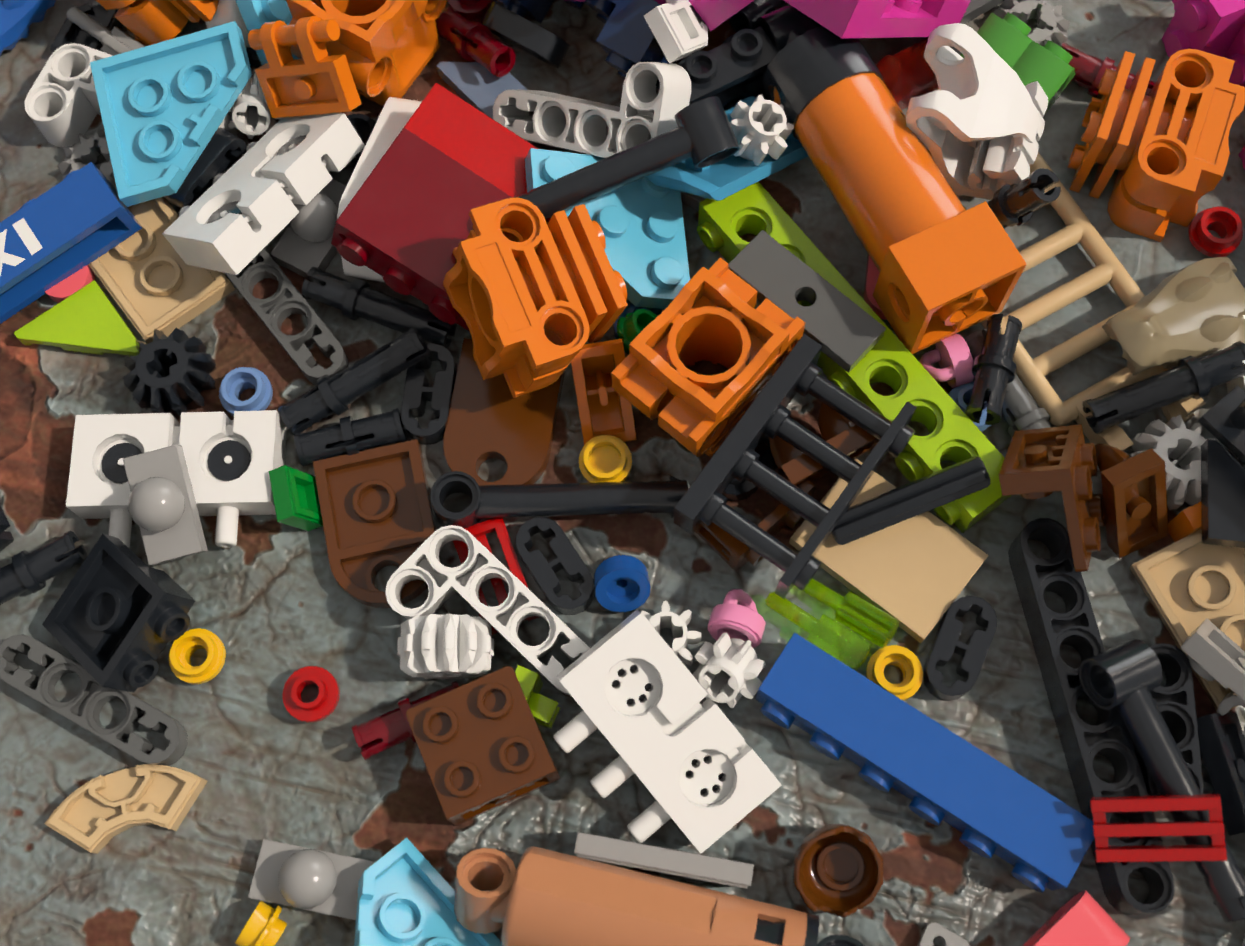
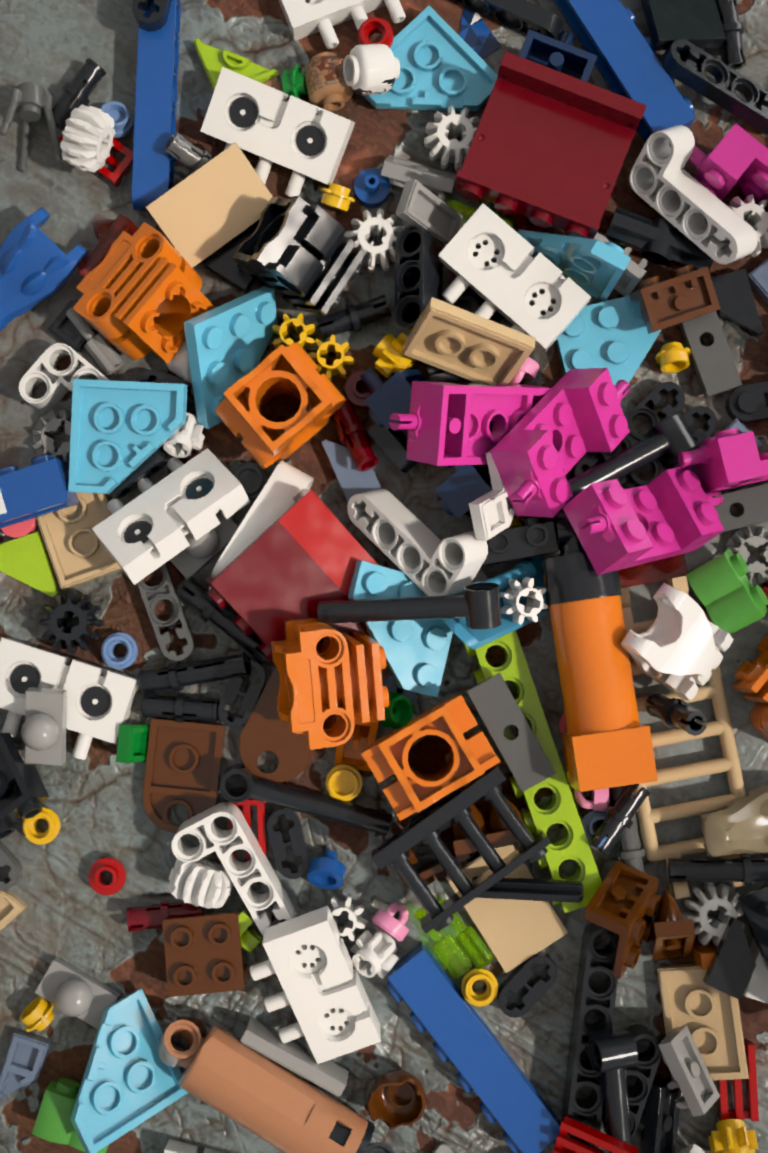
camera: 10 degrees right, 15 degrees up
orange plate [248,16,362,118] -> none

